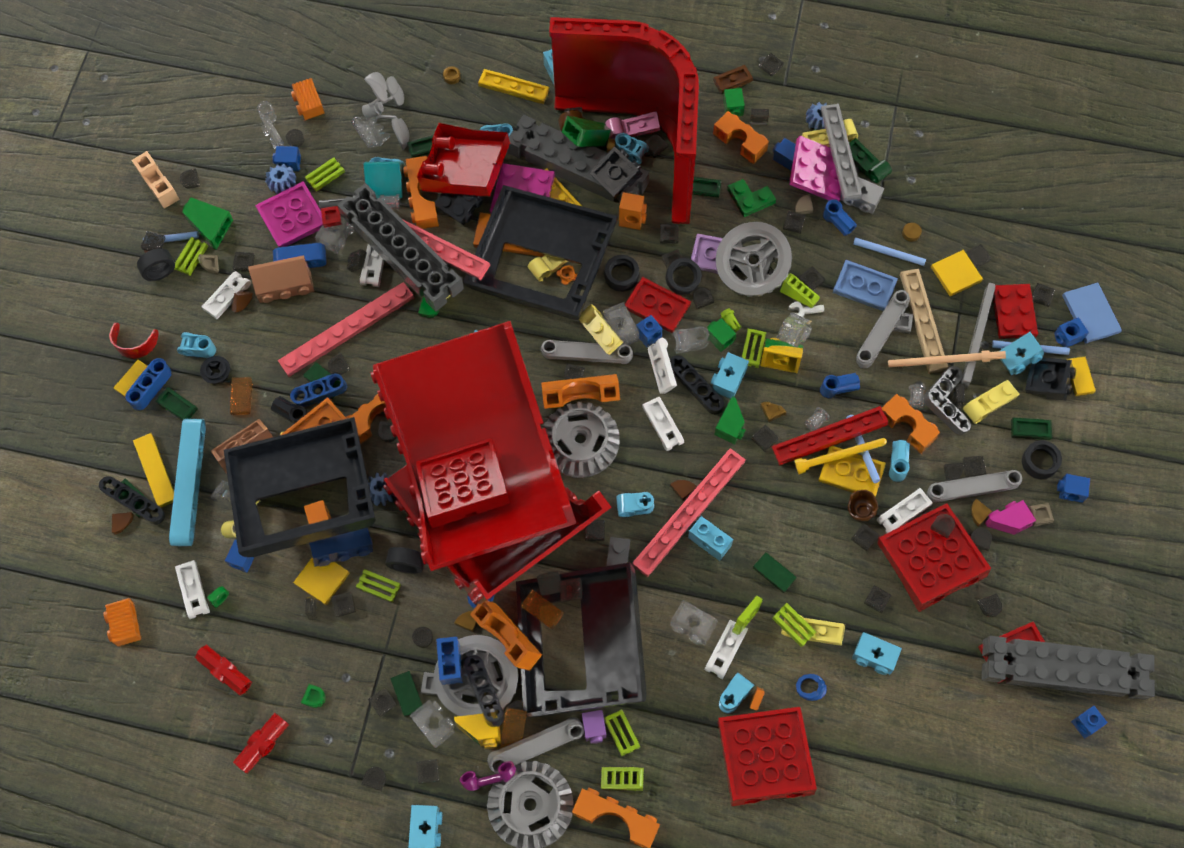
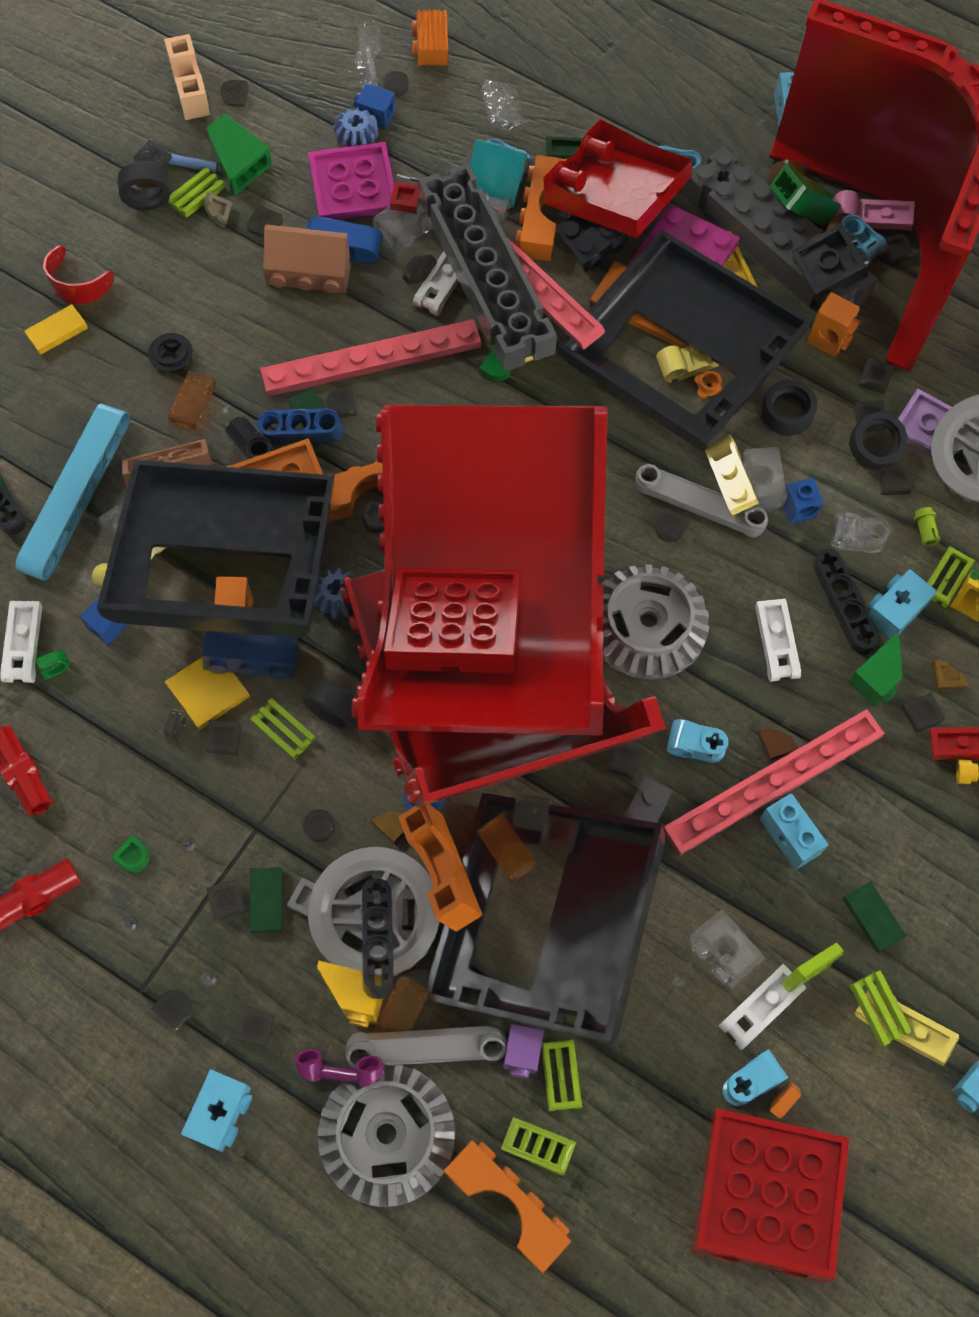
camera: 15 degrees right, 0 degrees up
blue beam [125,358,171,410] -> none
yellow tile [133,433,174,508] -> none
dark green tile [156,387,198,421] -> none
medium azure piece [177,332,216,358] -> none
white plate [202,271,251,319] -> none
reddish brown tile [232,291,253,313] -> none
lime tile [305,157,345,192] -> none
light grey plant [362,72,410,150] -> none
clear brick [410,700,455,749] -> none
blue brick [436,637,463,685] -> none
pearl gold tile [443,66,461,84] -> none
yellow tile [478,69,550,104] -> none
orange arch [541,374,620,409] -> none
red plate [624,277,691,334] -> none
white plate [648,338,677,394] -> none
dark green tile [692,177,721,198] -> none
green brick [706,318,736,352] -> none
blue piece [796,674,827,701] -> none

